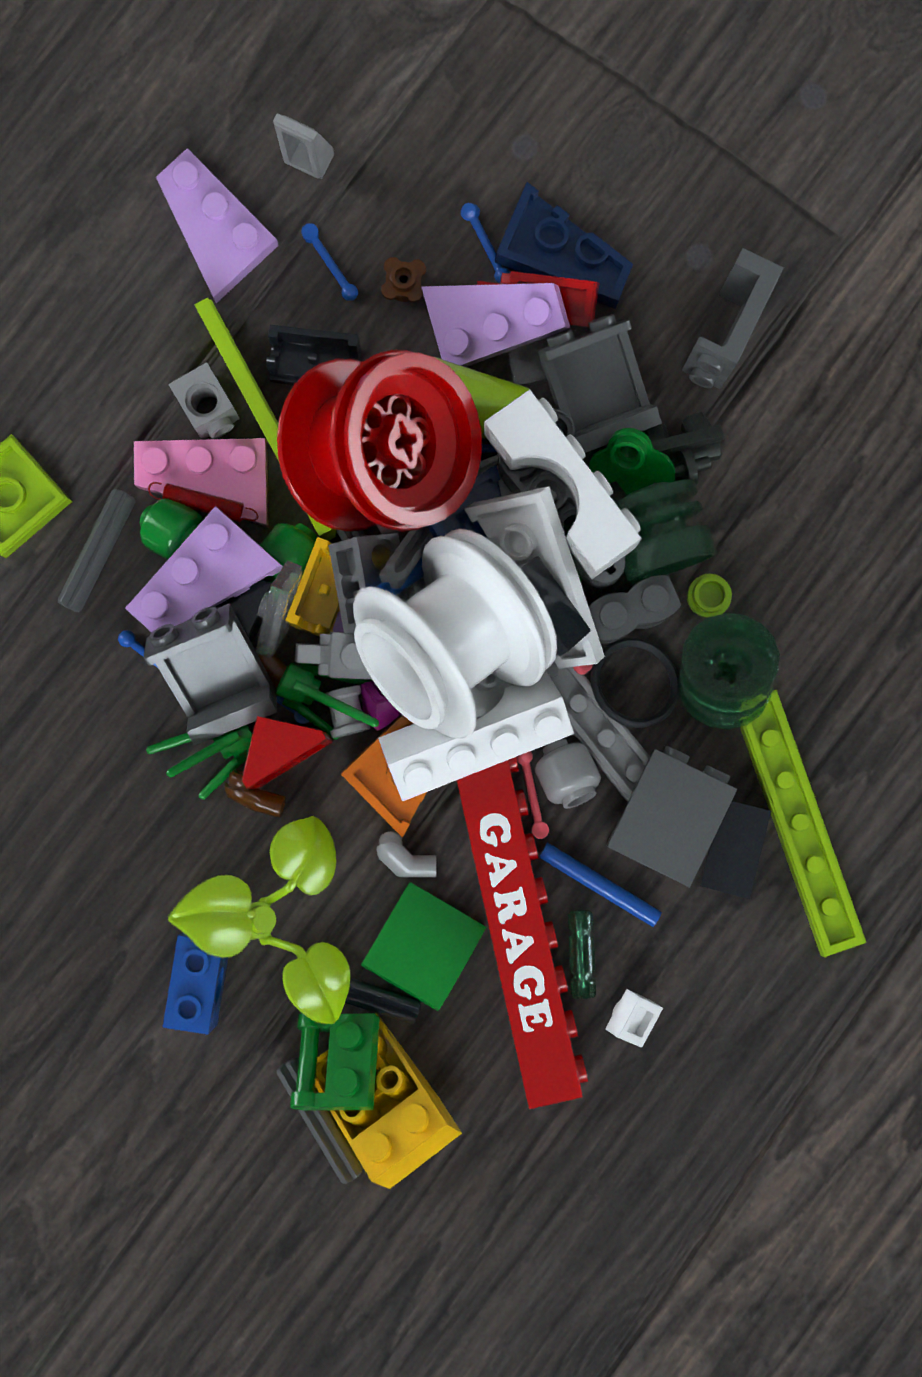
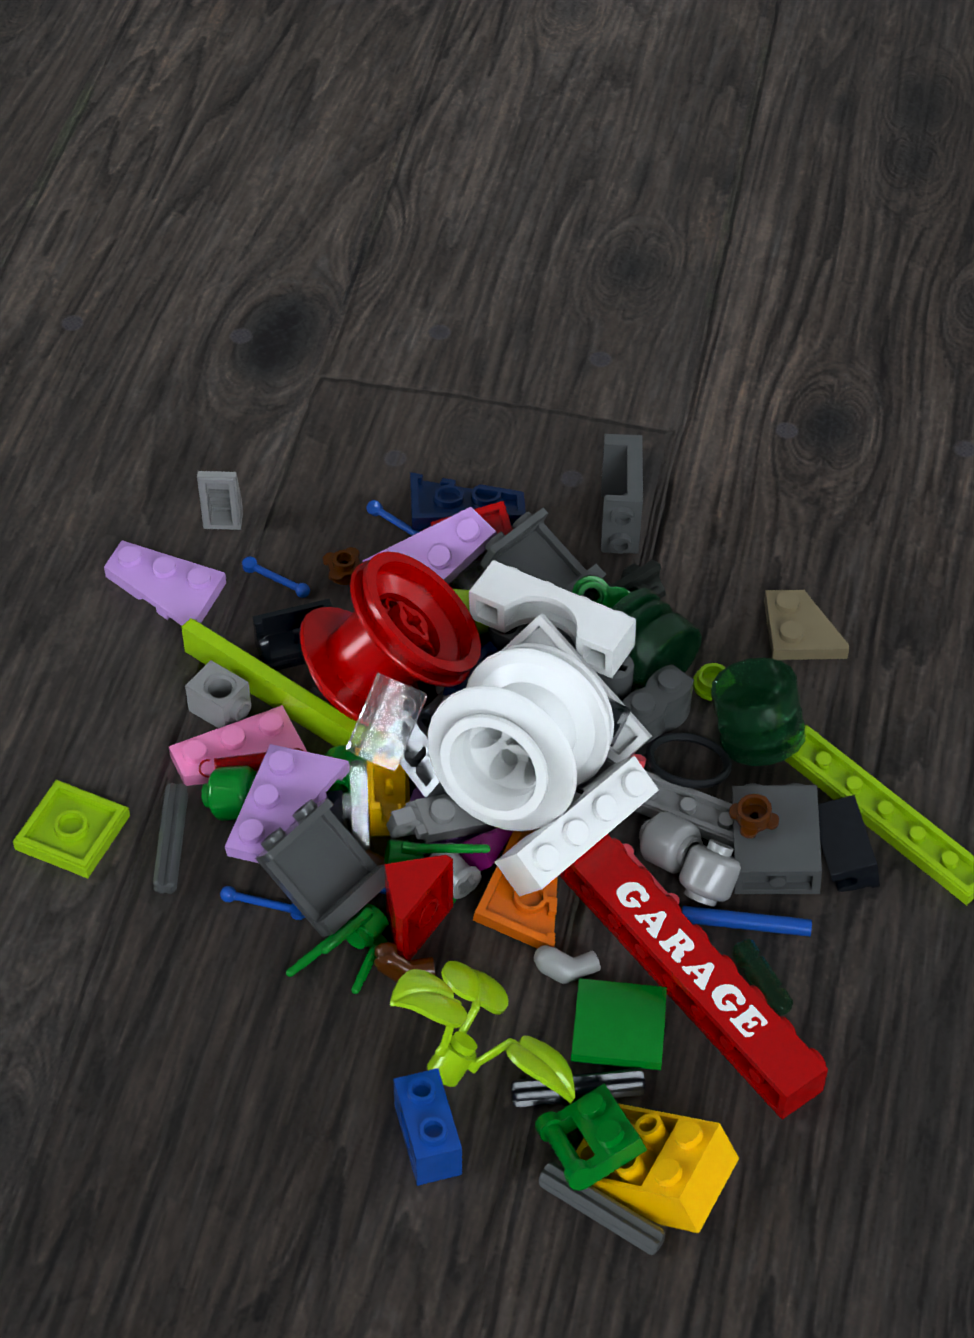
camera: 20 degrees left, 35 degrees down
white plate [605,989,663,1048] -> none
none -> clear bracket [346,673,427,771]
none -> light grey head [679,839,741,907]
none -> reddish brown plate [729,794,779,838]
none -> dark tan wing [764,590,849,660]

